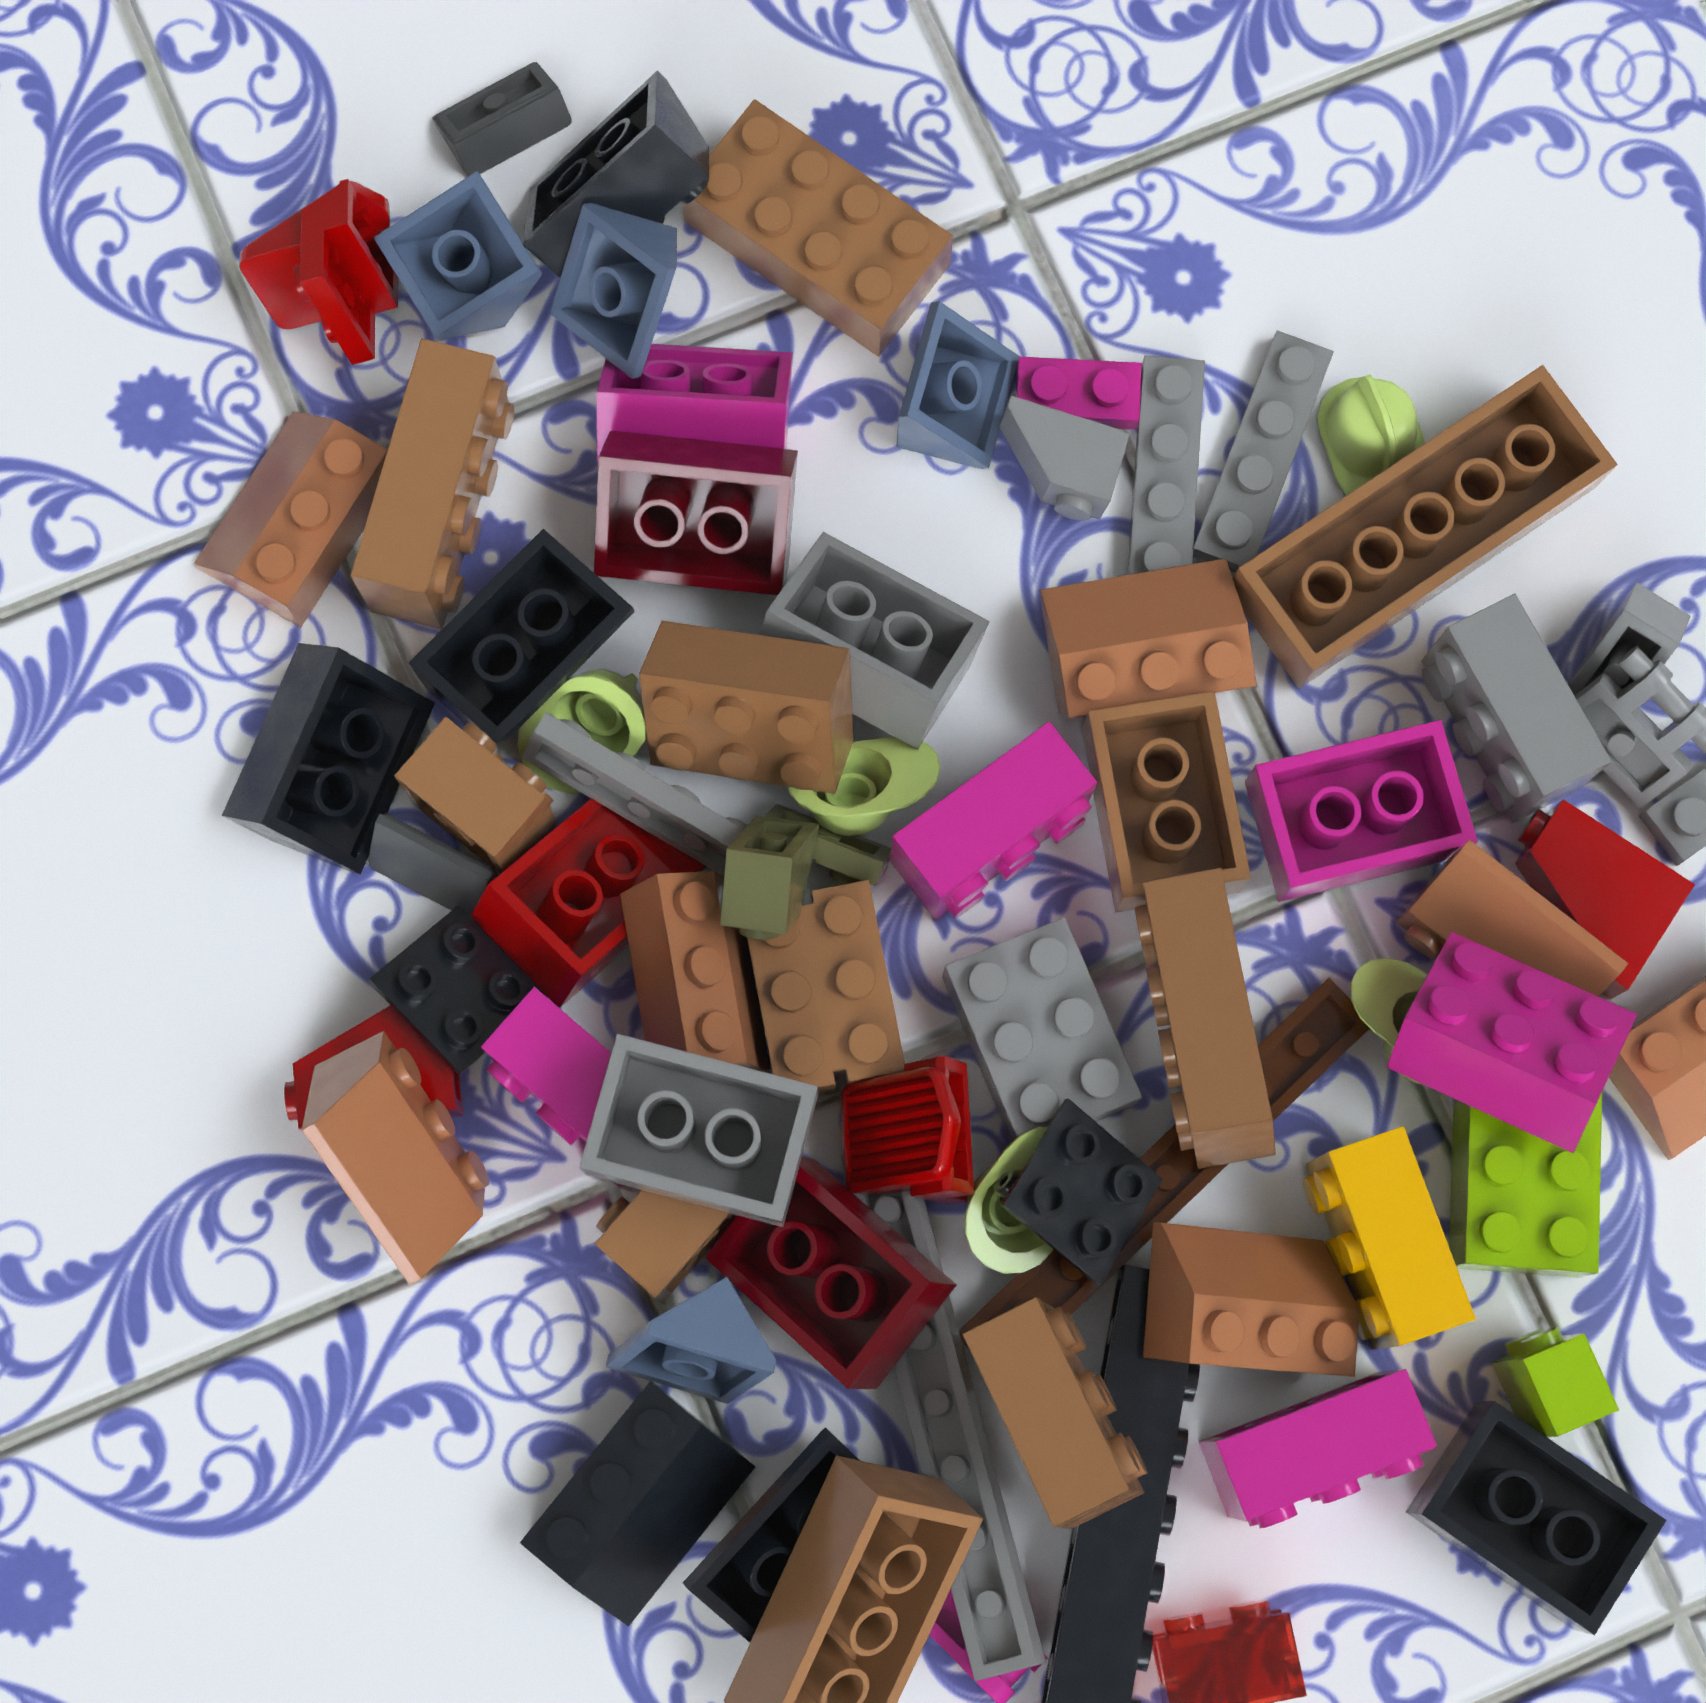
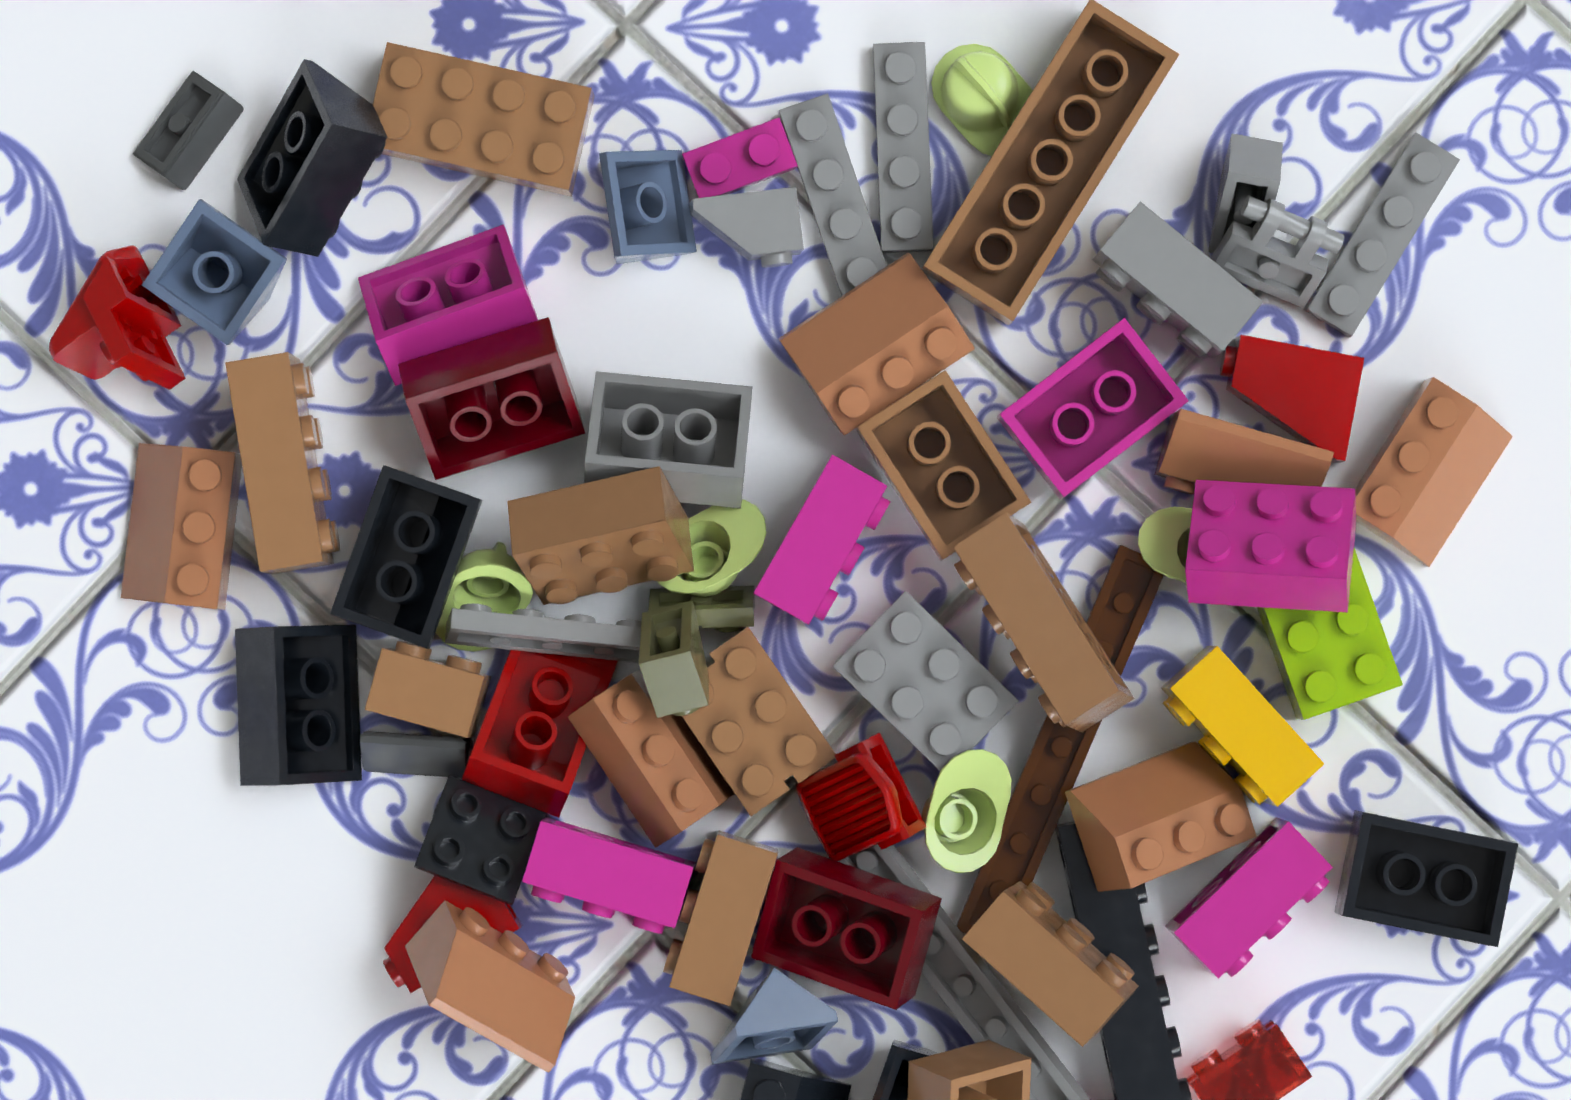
camera: 20 degrees left, 10 degrees up
sand blue slope [550,203,677,379] -> none
light grey brick [579,1033,818,1227] -> none
black hinge [994,1098,1163,1286] -> none
lime brick [1491,1327,1619,1437] -> none

